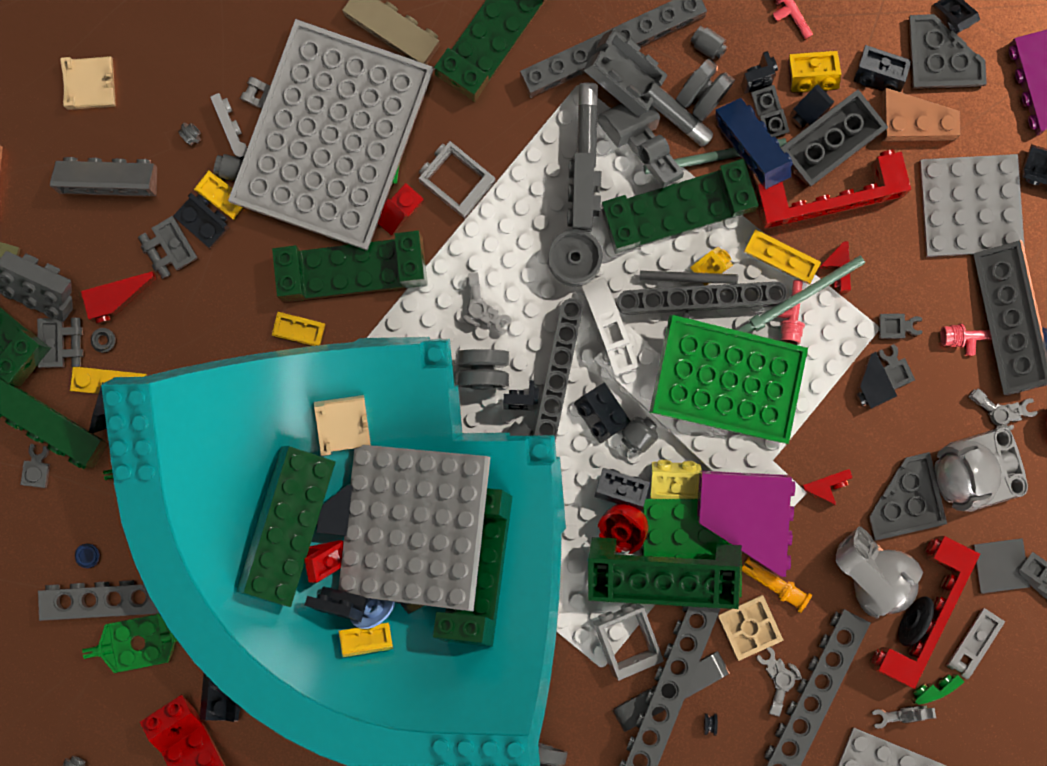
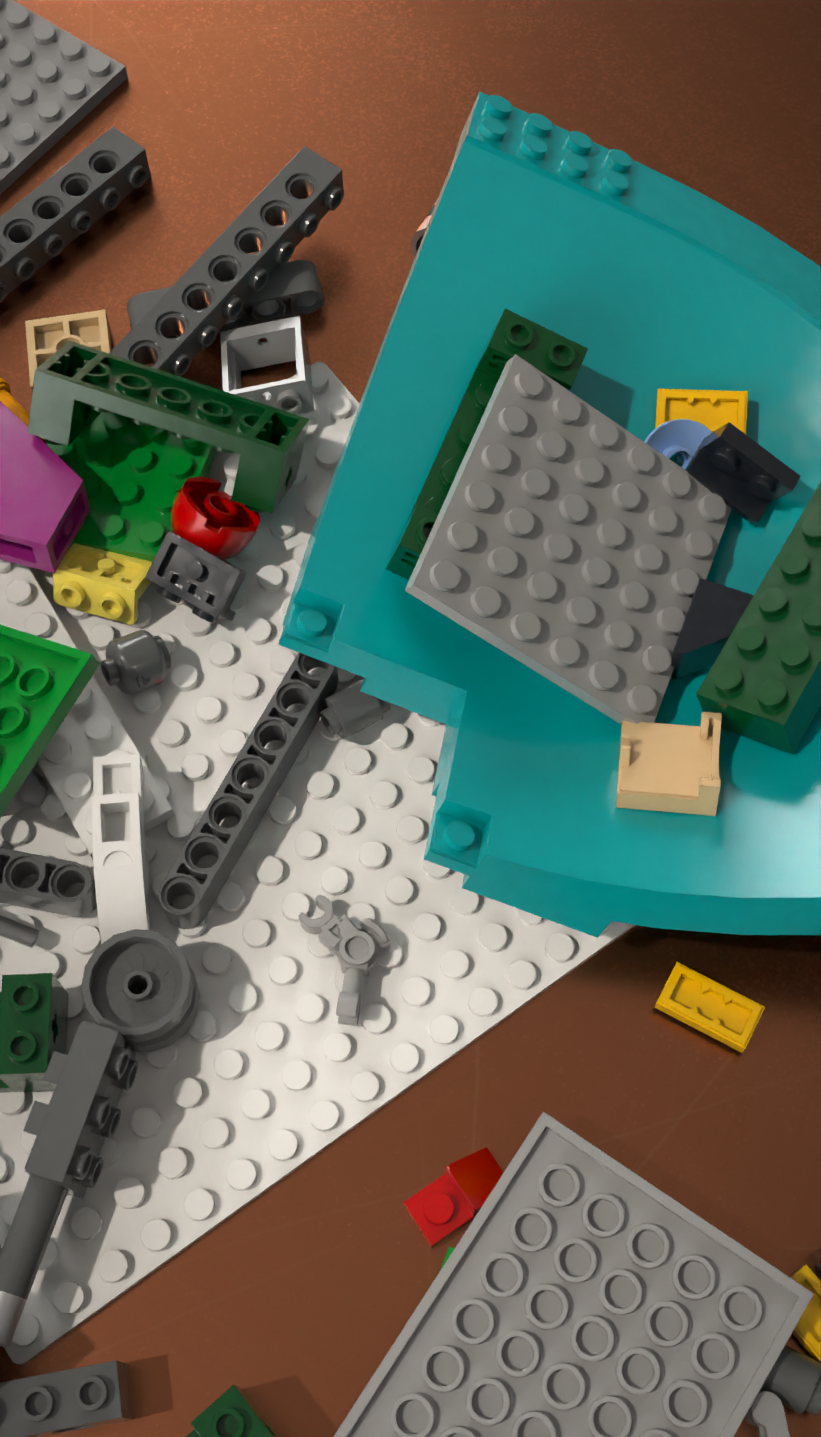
camera: 160 degrees left, 20 degrees down
dark green plate [272,230,428,303] -> none
red slope [304,540,344,583] -> none
light grey window [419,141,495,219] -> none
dark grey wheel [455,349,509,390] -> none
black bracket [503,380,539,411] -> none
black bracket [574,382,631,443] -> none
black bush [704,713,718,736] -> none
light grey piece [756,647,802,716] -> none

